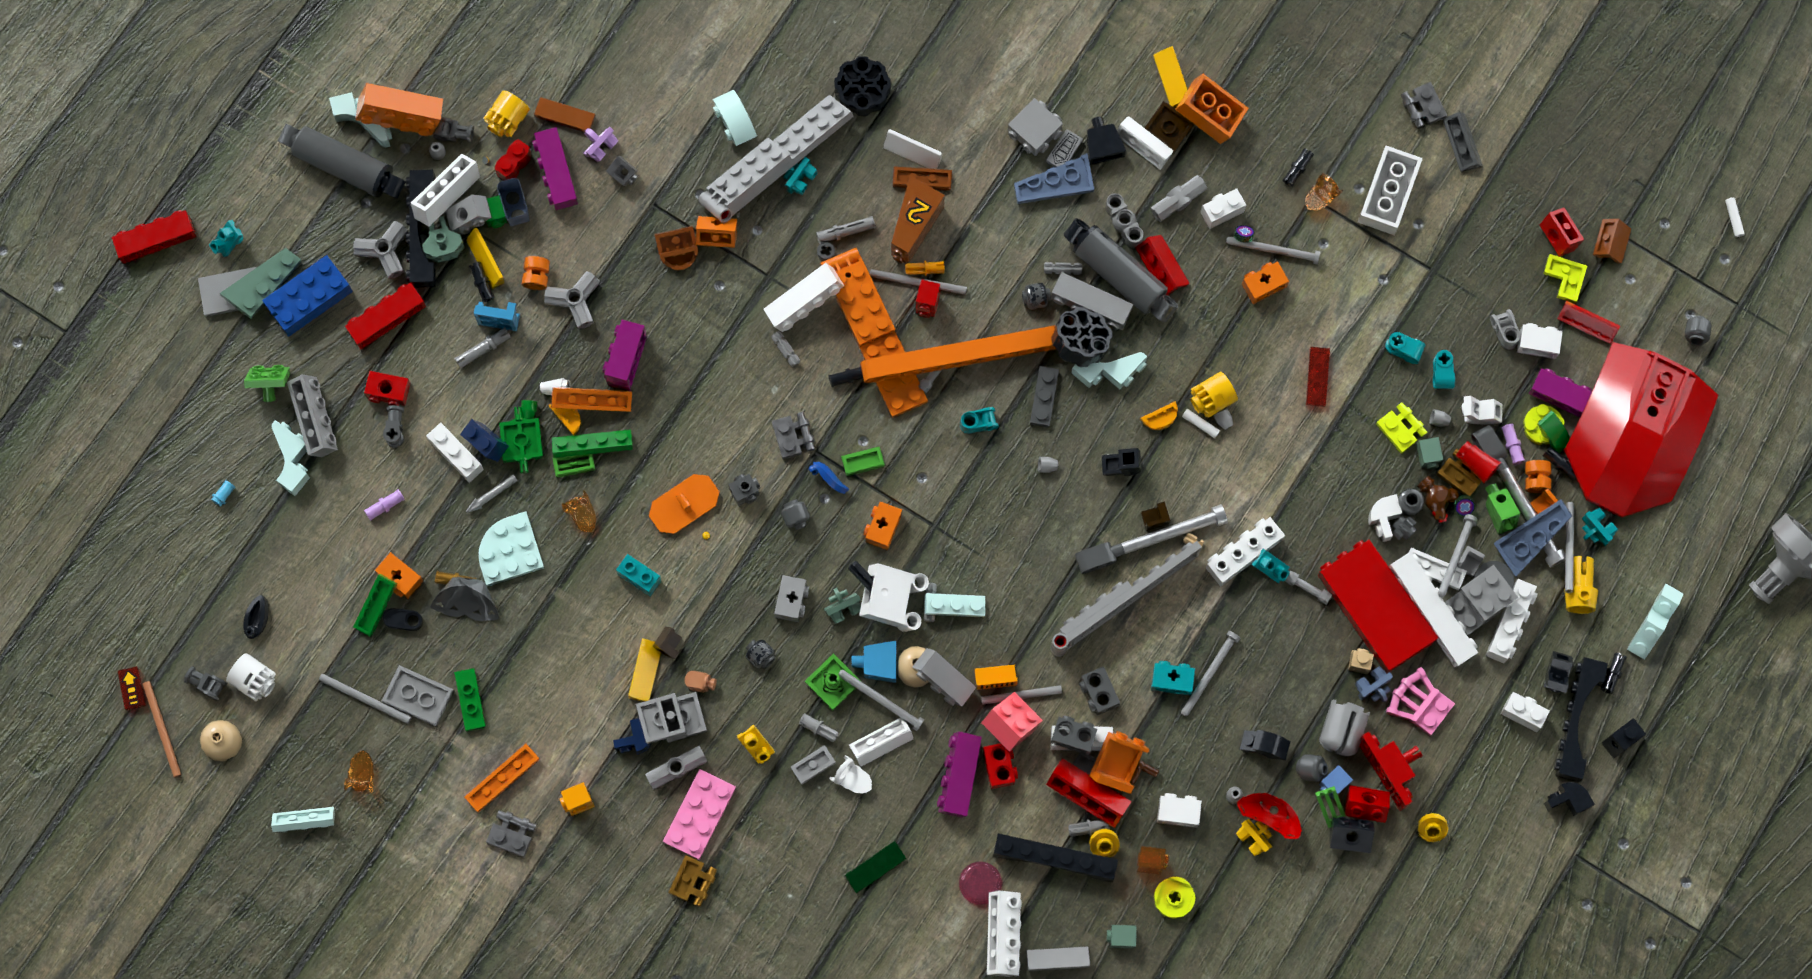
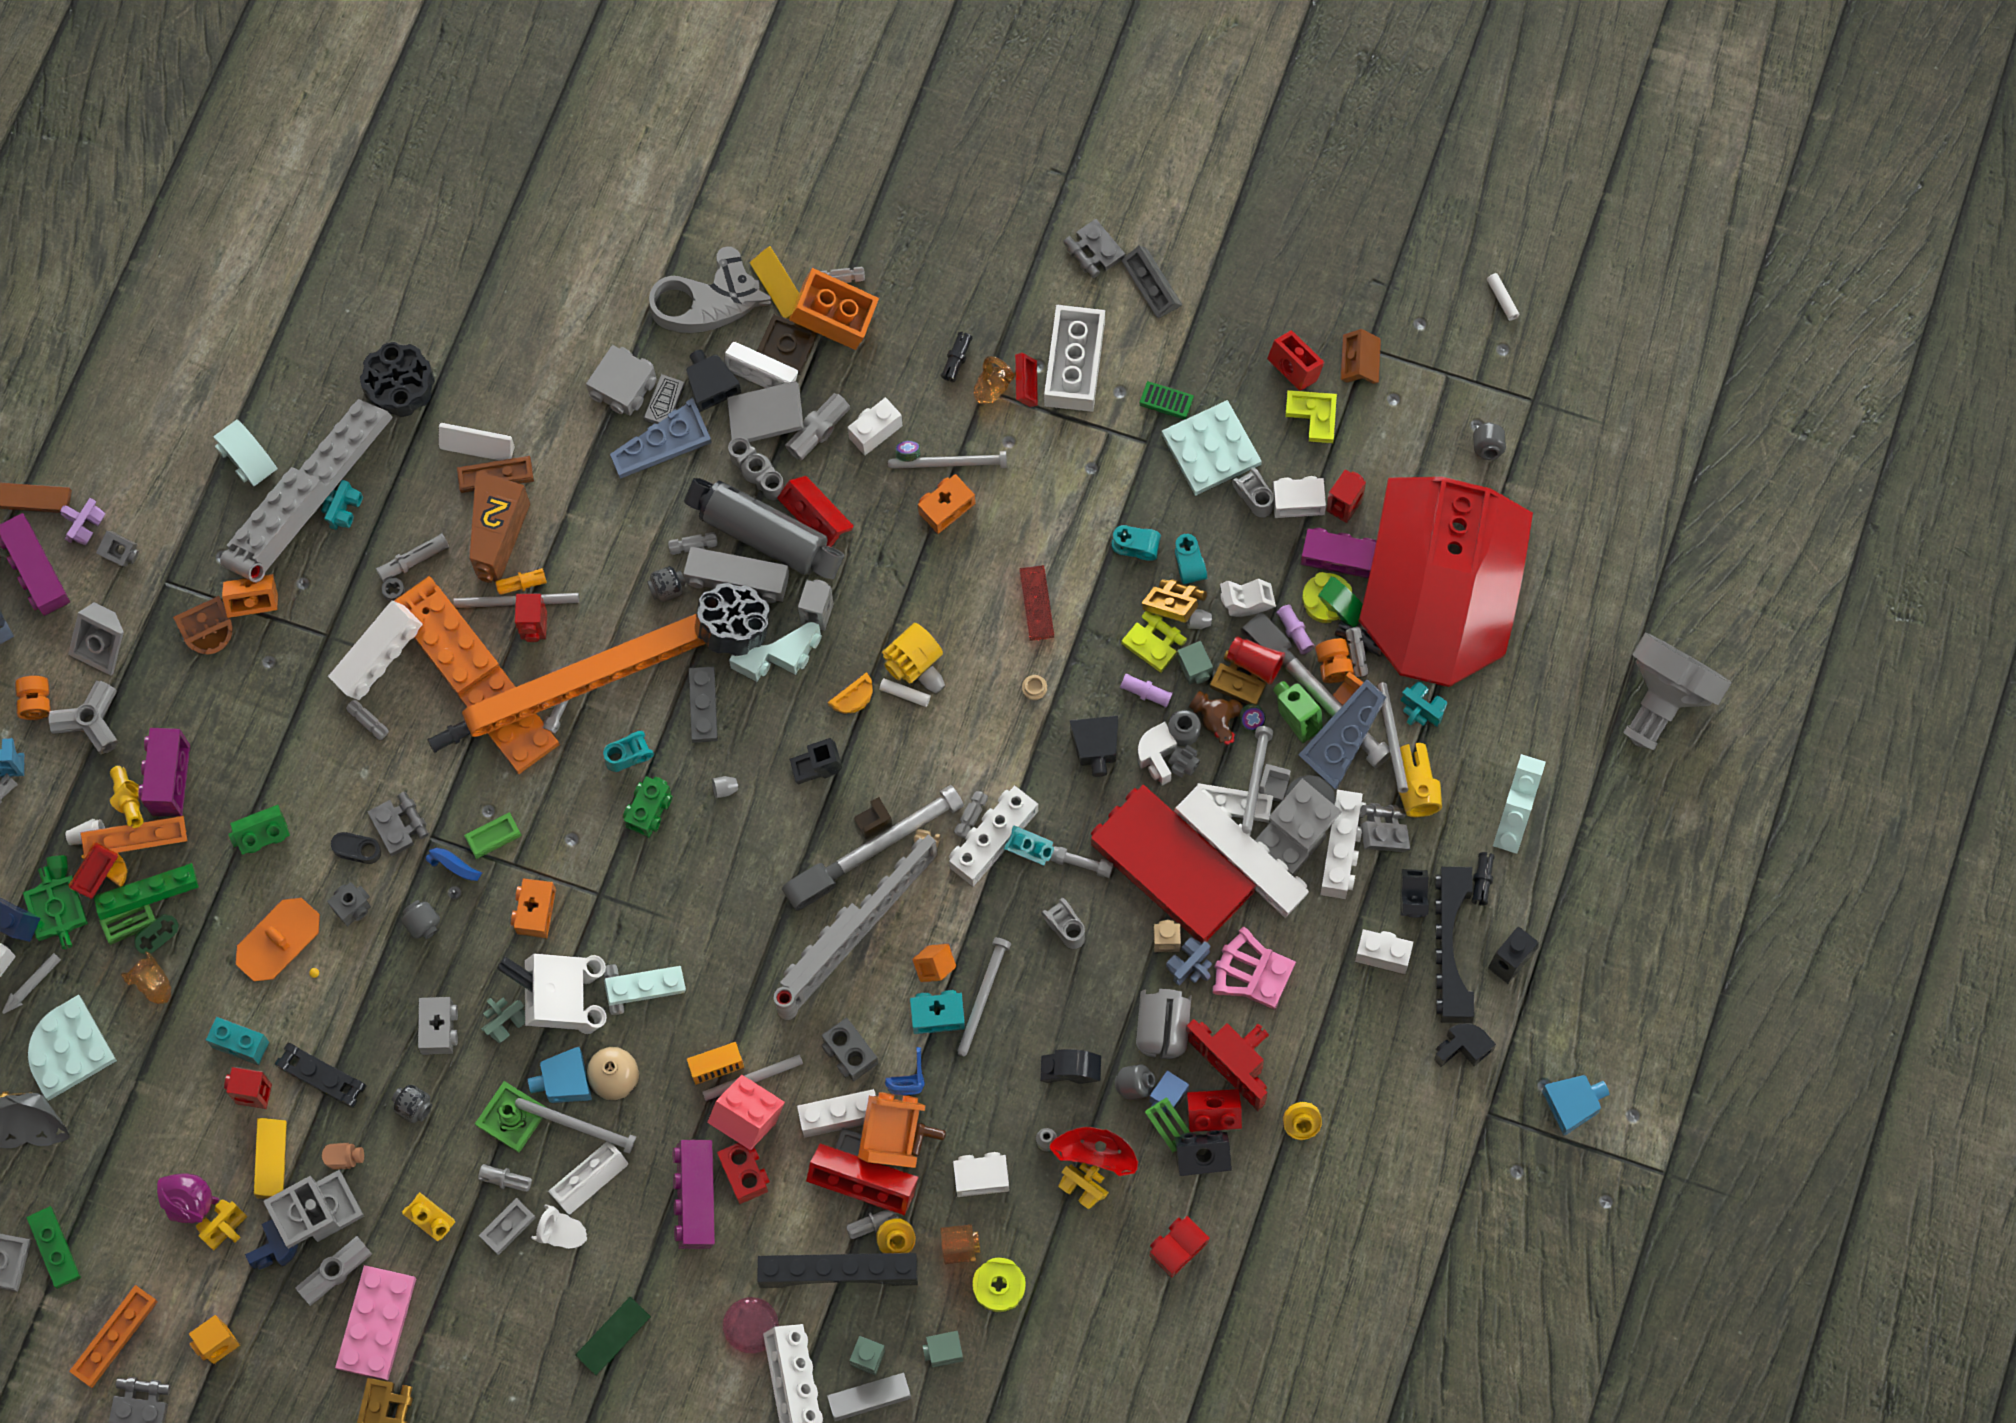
camera: 10 degrees left, 5 degrees down
dark brown panel [653,626,682,659] -> none
light grey brick [913,648,976,706] -> none
dark grey brick [1051,715,1097,755] -> none
red plate [1557,300,1620,344] -> none
none -> light grey slope [68,602,124,675]
none -> red tile [69,842,118,899]
none -> yellow pin [110,766,144,828]
none -> dark green beam [134,914,179,954]
none -> magenta helmet [157,1173,219,1223]
none -> yellow hips [196,1200,247,1251]
none -> red brick [224,1067,272,1109]
none -> green brick [229,805,290,855]
none -> black plate [274,1042,367,1108]
none -> black piece [331,832,382,864]
none -> green brick [623,776,673,838]
none -> light grey animal [649,247,771,333]
none -> light grey tile [728,381,804,442]
none -> light grey brick [798,580,834,631]
none -> light grey axle [821,267,865,283]
none -> sand green brick [849,1336,885,1376]
none -> blue piece [885,1047,925,1095]
none -> orange panel [912,944,956,982]
none -> light grey axle [954,791,988,838]
none -> red tile [1015,353,1038,408]
none -> tan plate [1022,675,1047,700]
none -> light grey piece [1041,897,1085,949]
none -> black torso [1070,716,1118,777]
none -> lavender pin [1120,673,1173,708]
none -> green tile [1139,381,1194,420]
none -> pearl gold plate [1142,579,1207,623]
none -> red brick [1149,1216,1210,1278]
none -> light aqua plate [1161,400,1262,496]
none -> red brick [1326,469,1366,523]
none -> light grey axle [1346,627,1368,677]
none -> flat silver plate [1360,803,1410,852]
none -> dark azure torso [1542,1075,1610,1135]

